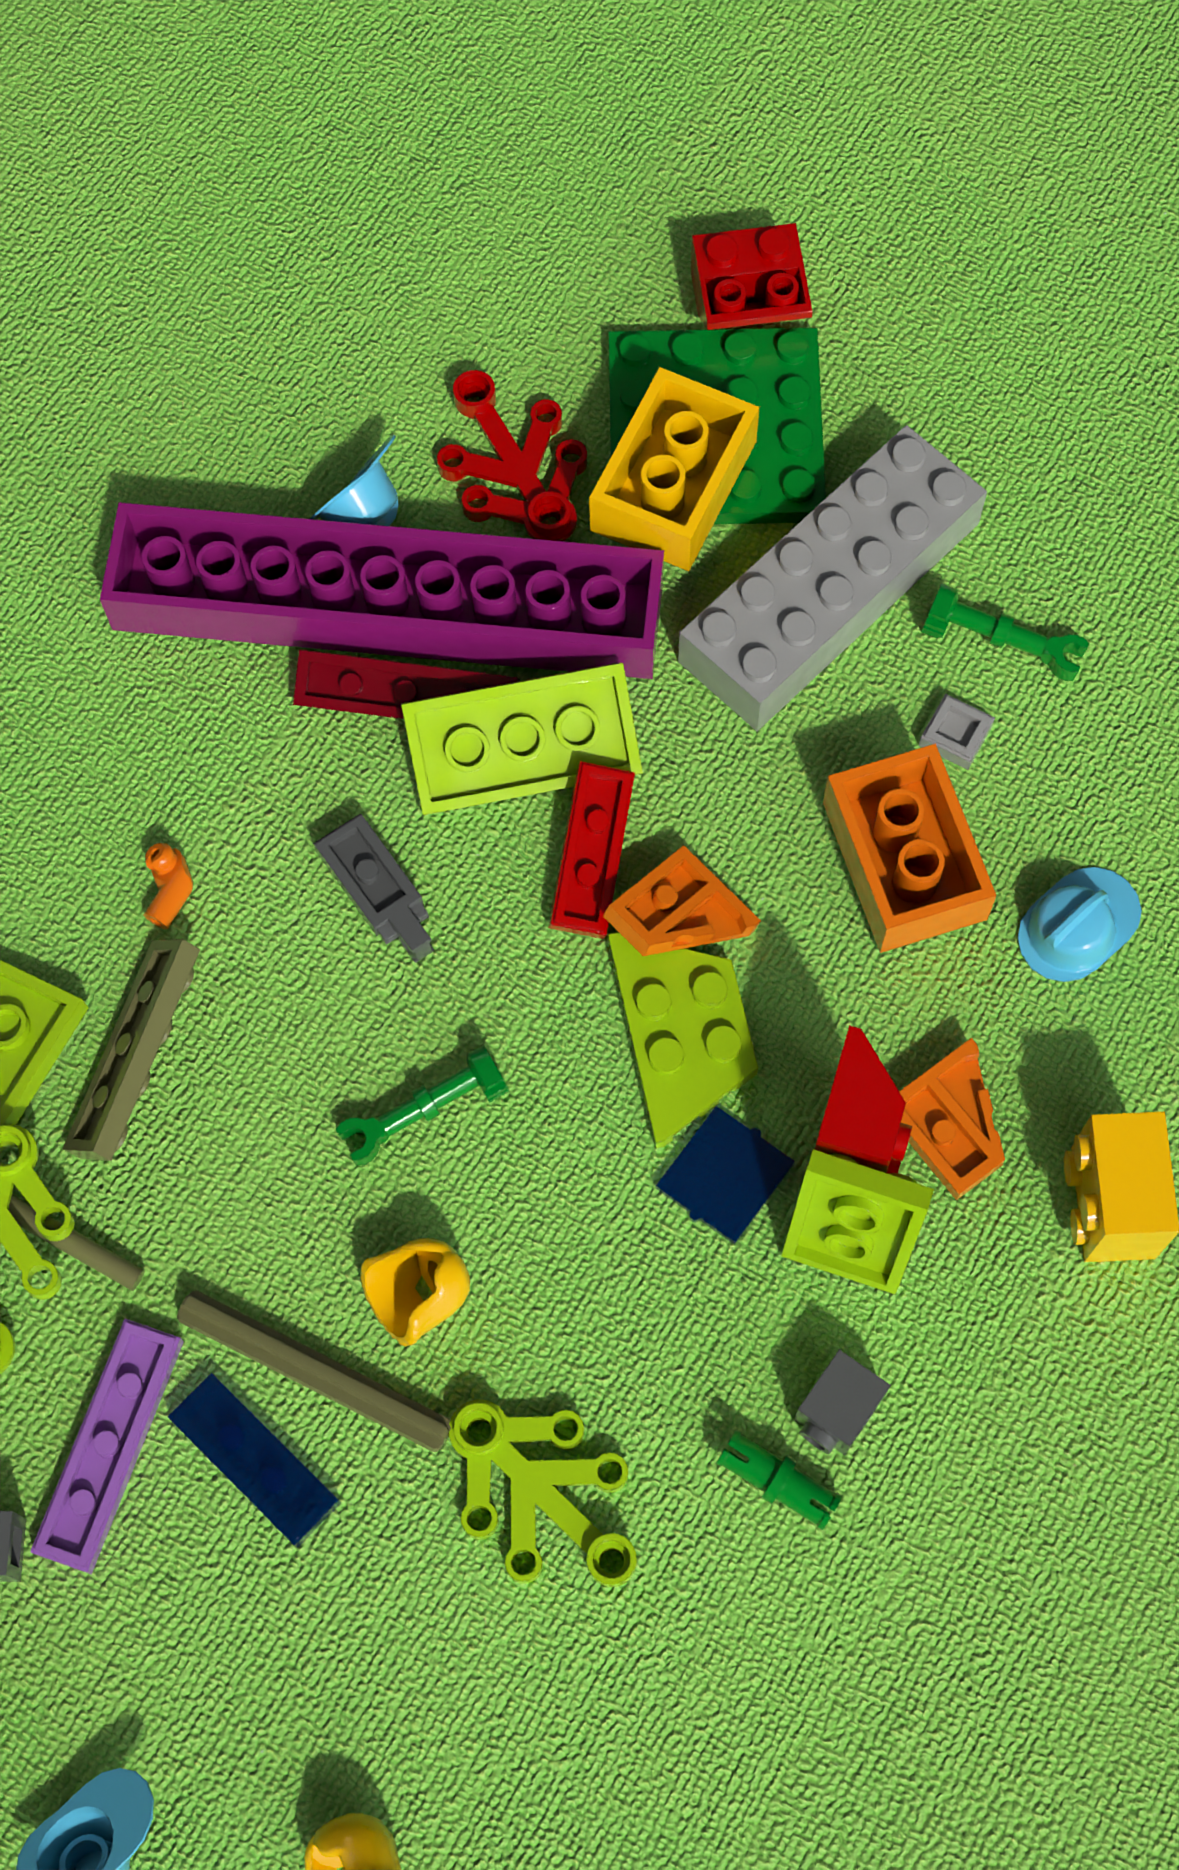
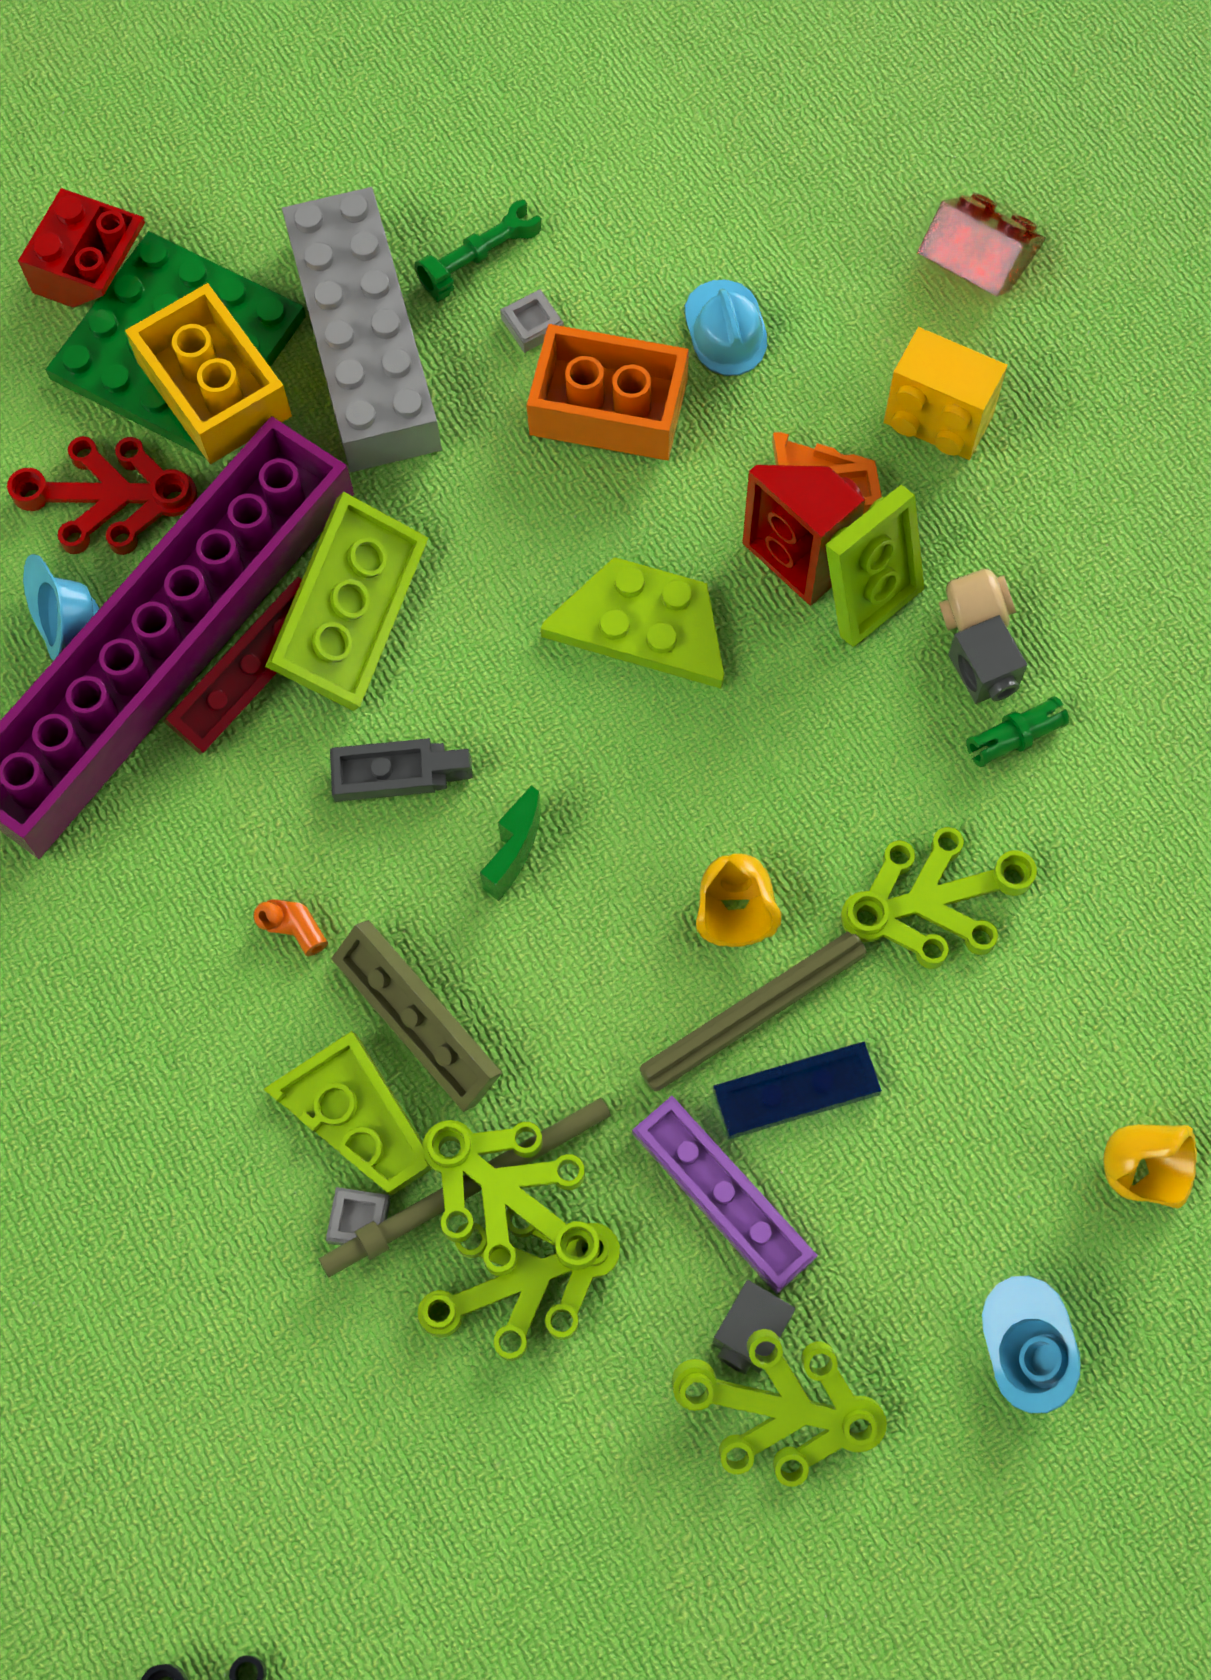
camera: 60 degrees left, 0 degrees up
green piece [336,1044,510,1166] -> none
red tile [548,761,635,939] -> none
orange wing [603,845,761,956] -> none
clear blue piece [656,1106,795,1245] -> none
none -> green slope [480,785,541,901]
none -> tan head [939,569,1016,632]

